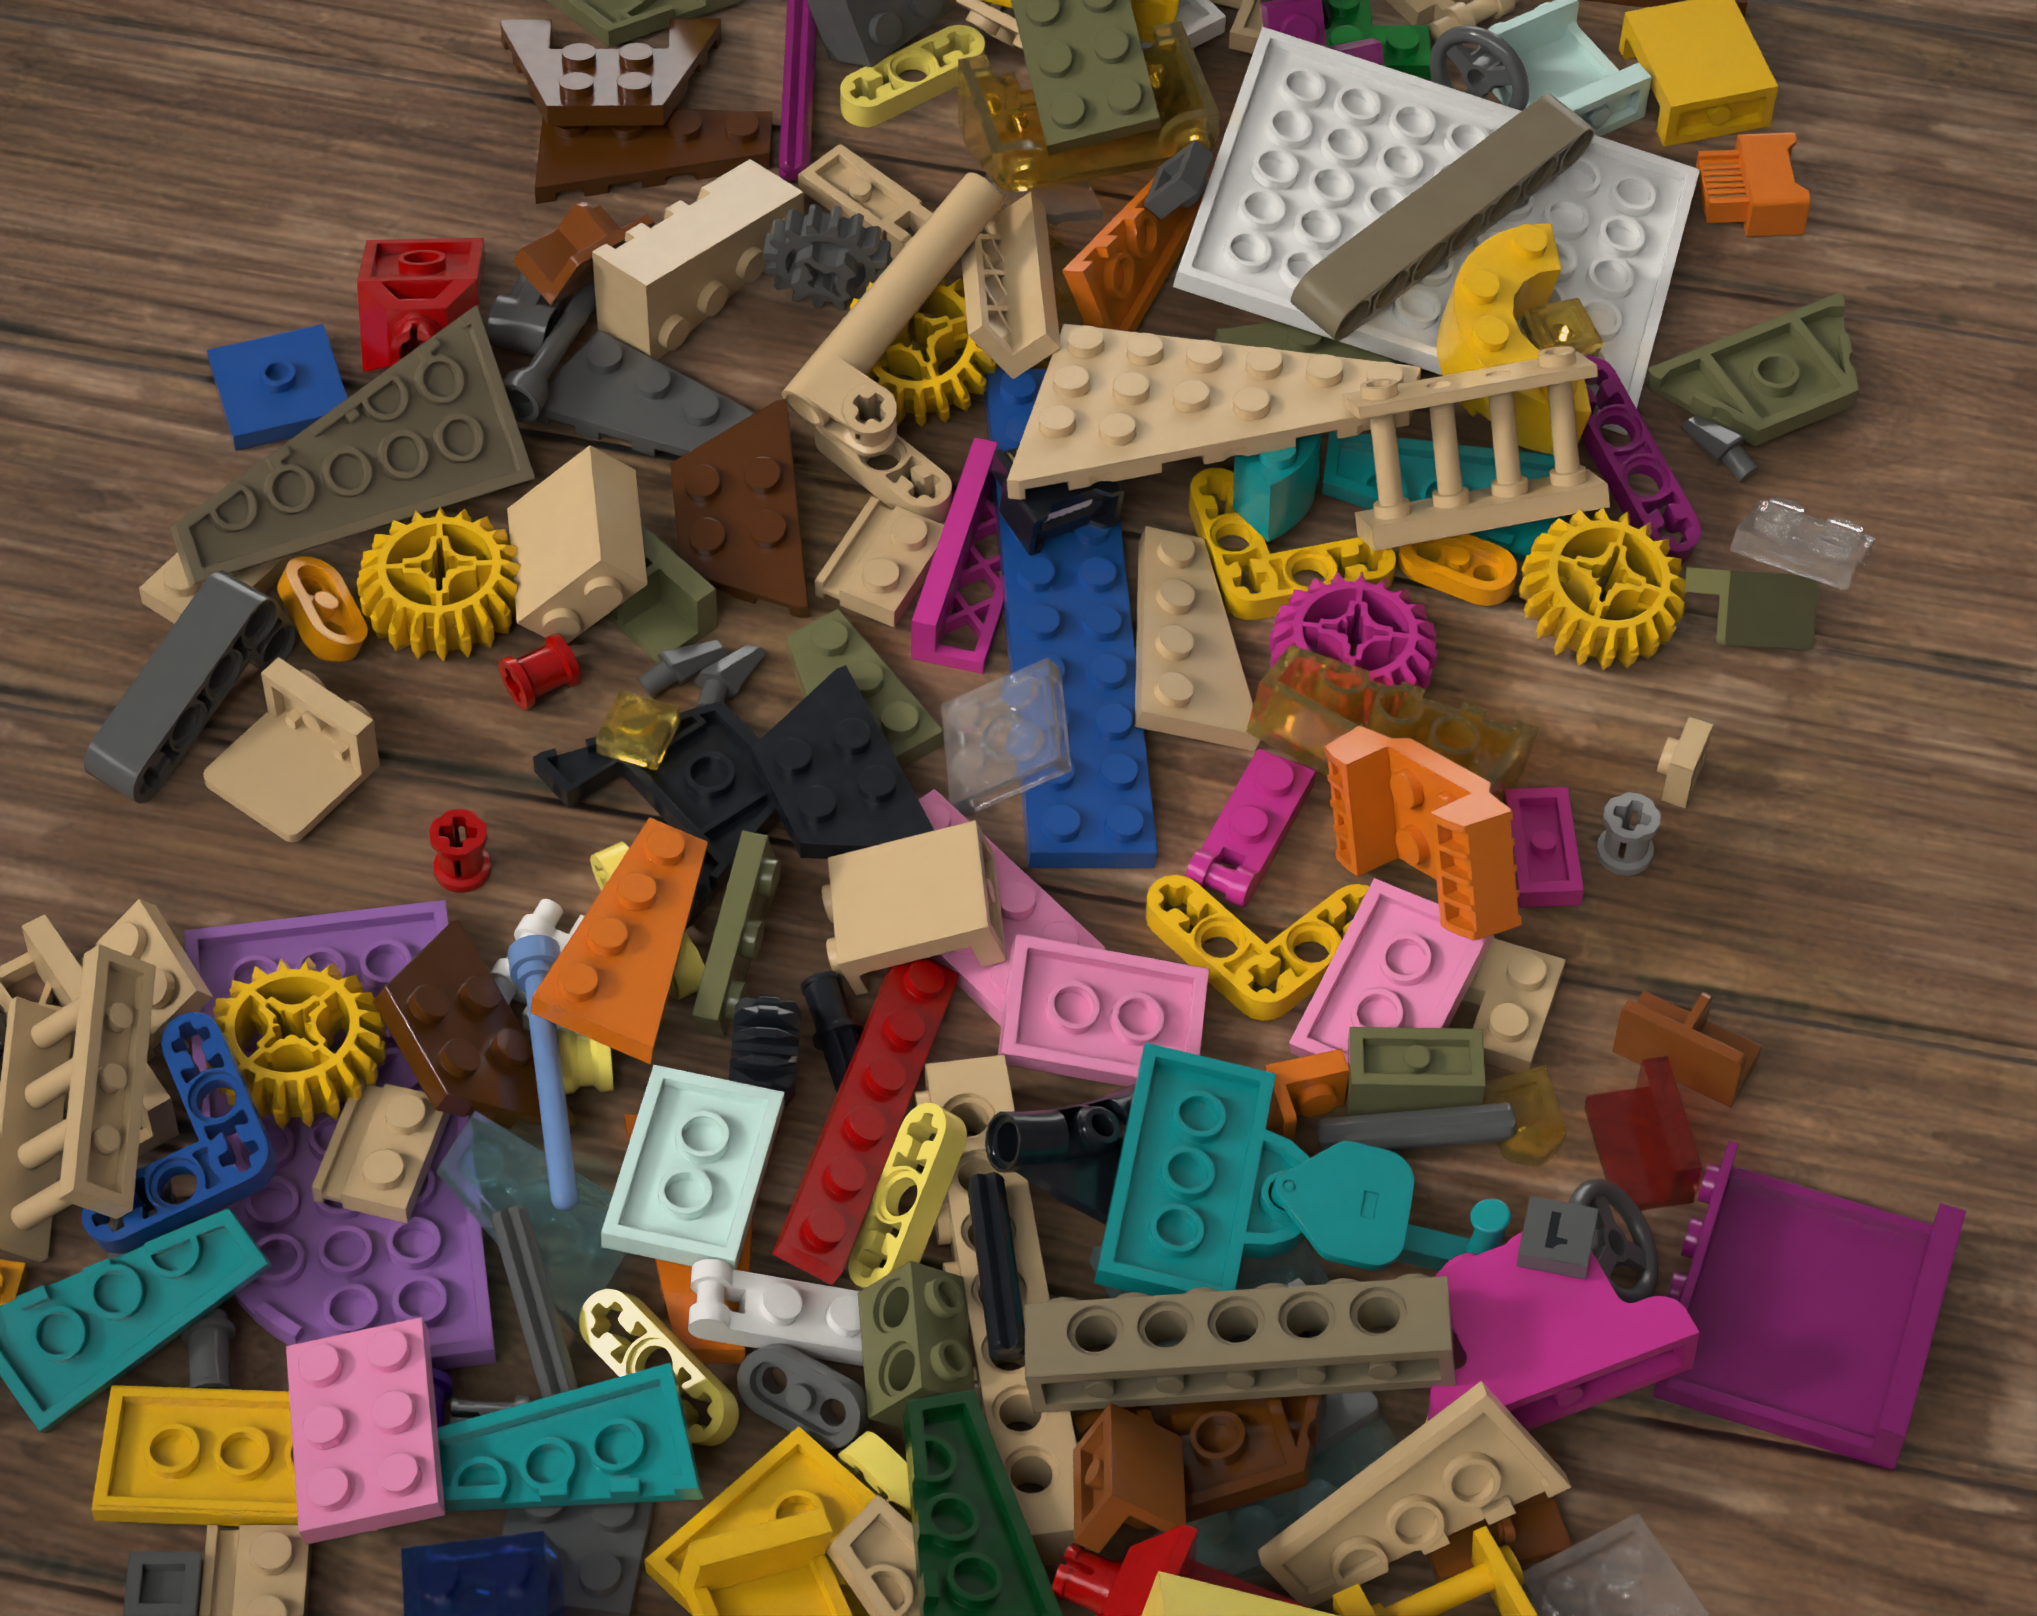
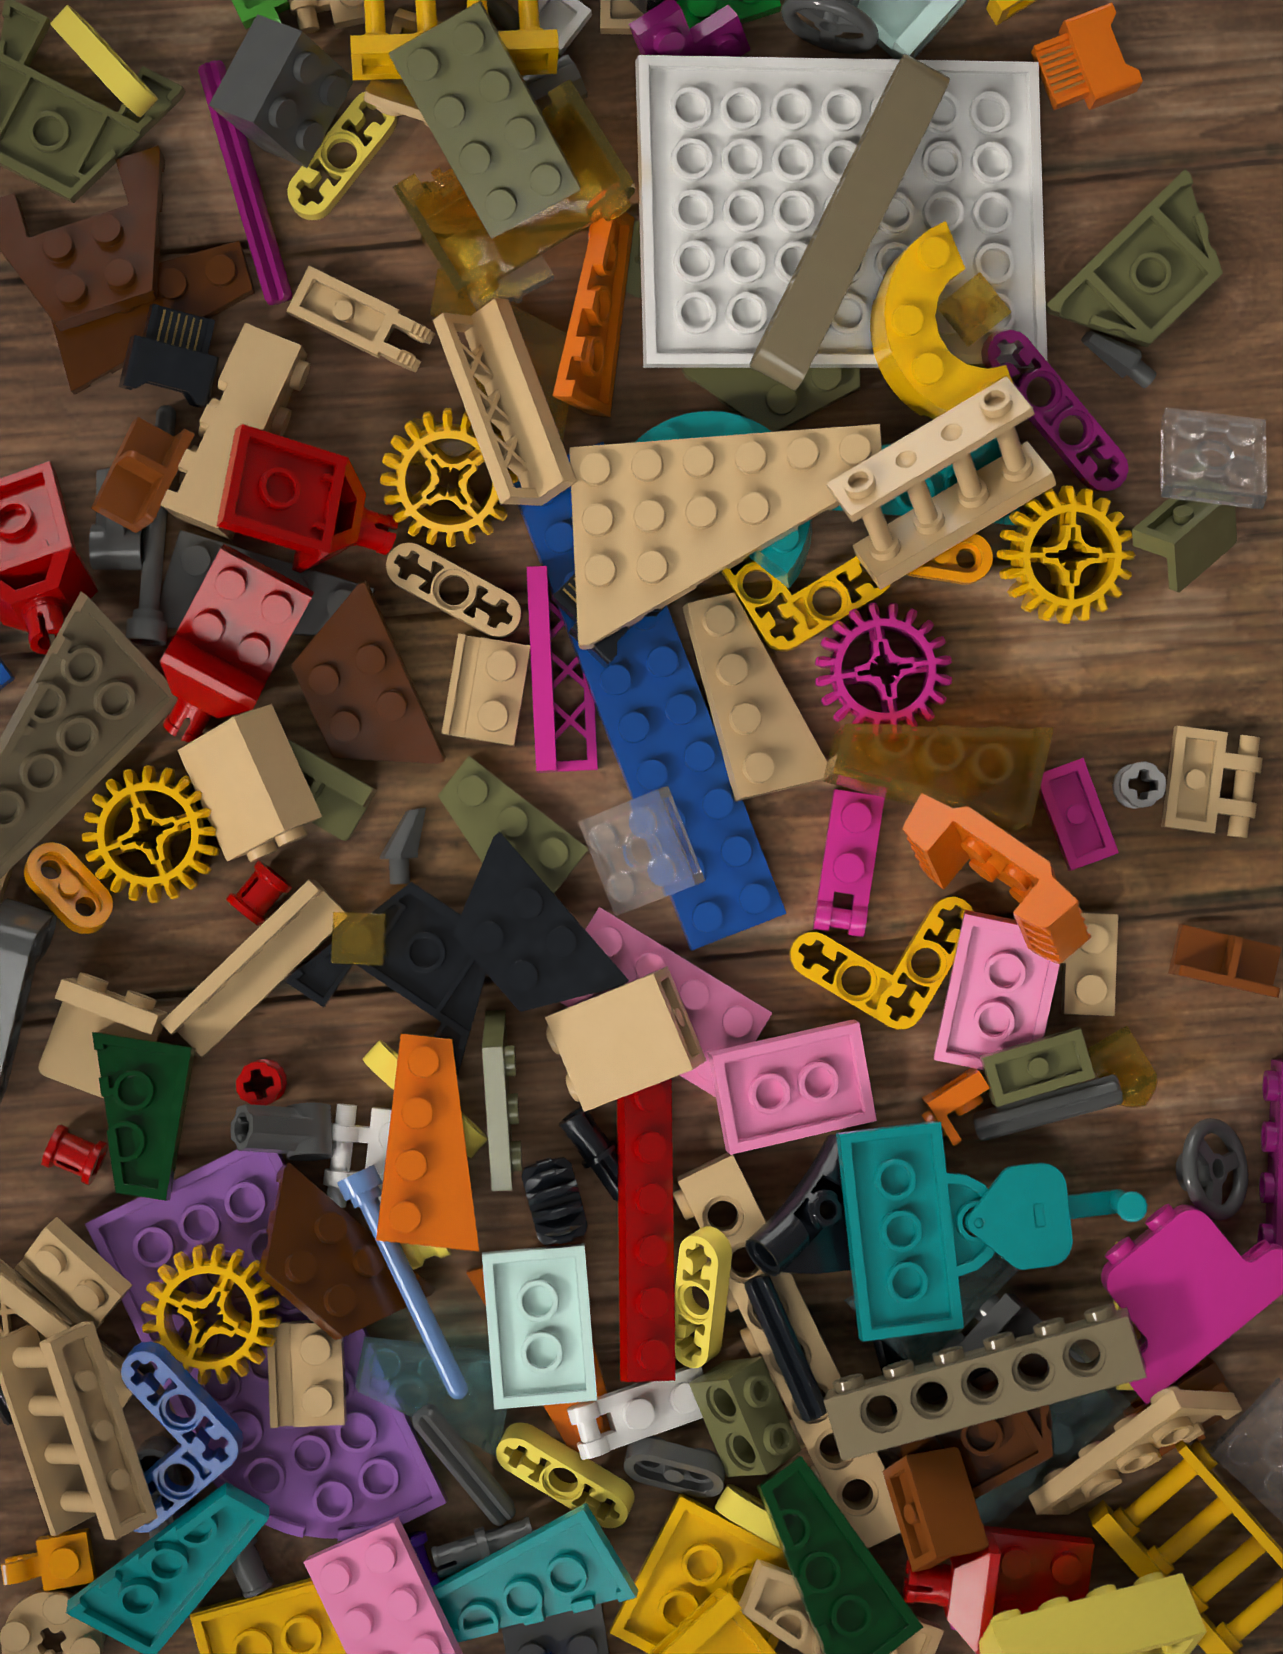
camera: 15 degrees left, 35 degrees up
dark grey bar [637,640,729,699] -> none
dark grey gear [762,204,893,311] -> none
tan axle [782,172,1004,457] -> none
dark grey plate [1144,140,1213,219] -> none
dark grey tile [1517,1196,1599,1280] -> none
clear red panel [1584,1056,1702,1213] -> none
tan plate [1657,716,1713,808] -> none
none -> red bush [41,1124,108,1185]
none -> dark green wing [92,1032,196,1201]
none -> black piece [119,303,219,408]
none -> red plate [160,543,314,743]
none -> tan fence [161,880,350,1057]
none -> red plate [216,424,398,573]
none -> dark grey piece [231,1103,332,1161]
none -> tan plate [1161,726,1263,838]

